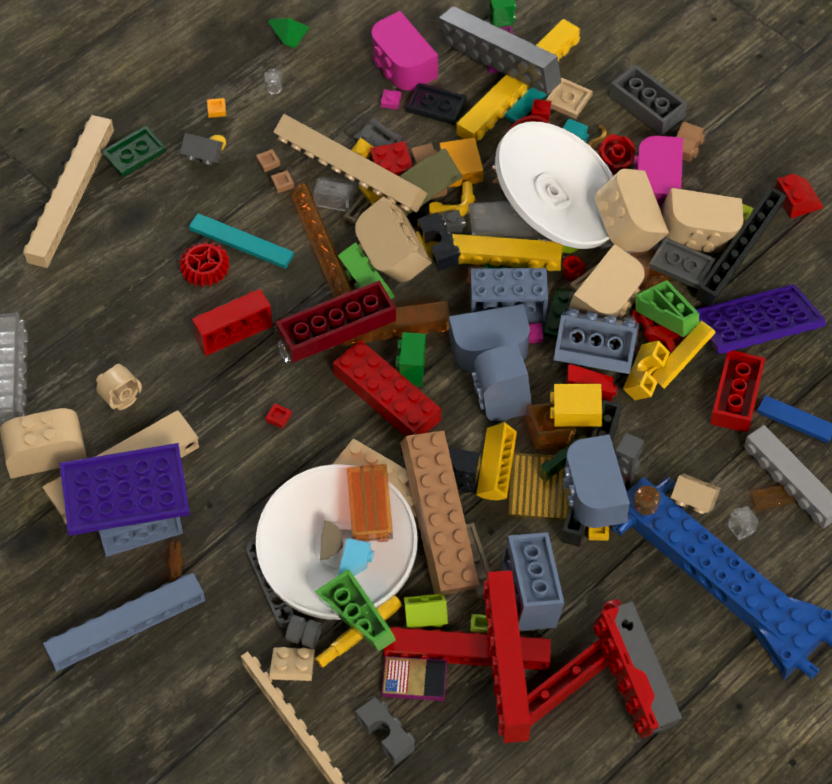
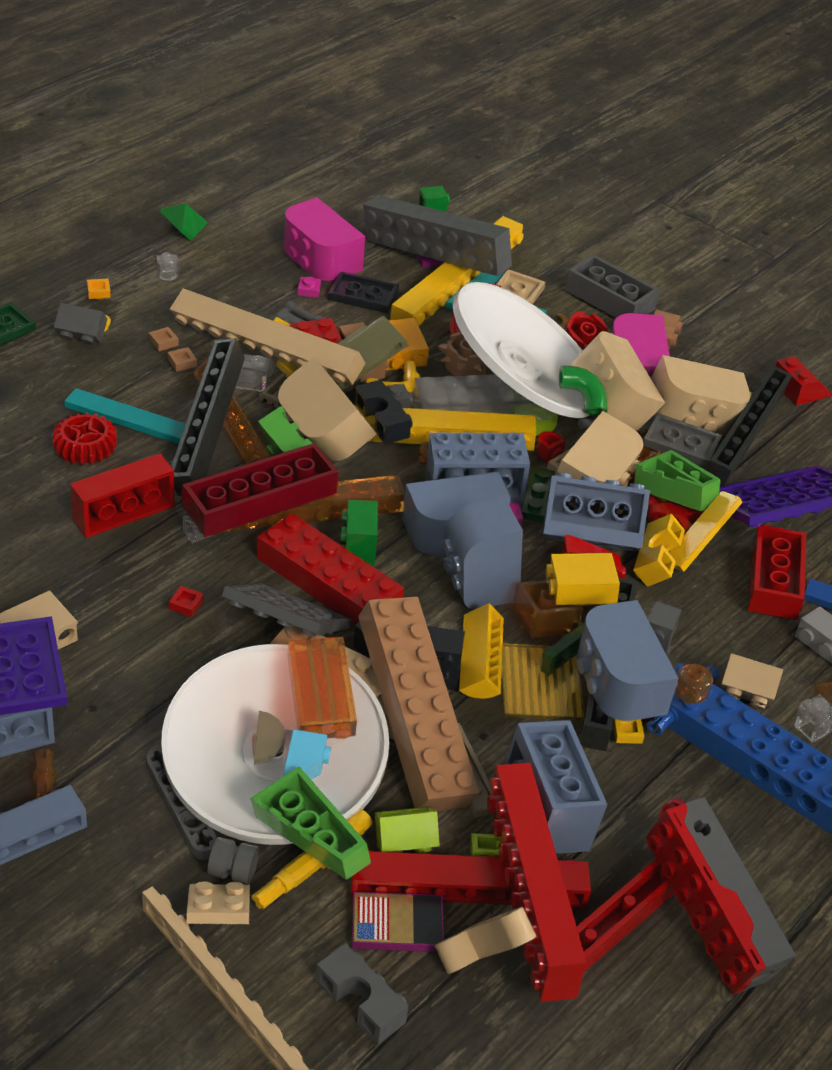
camera: 10 degrees left, 15 degrees down
none -> pearl dark grey brick [171,338,245,496]
none -> dark grey plate [222,583,353,637]
none -> tan beam [434,907,537,974]
none -> green cylinder [559,365,608,415]

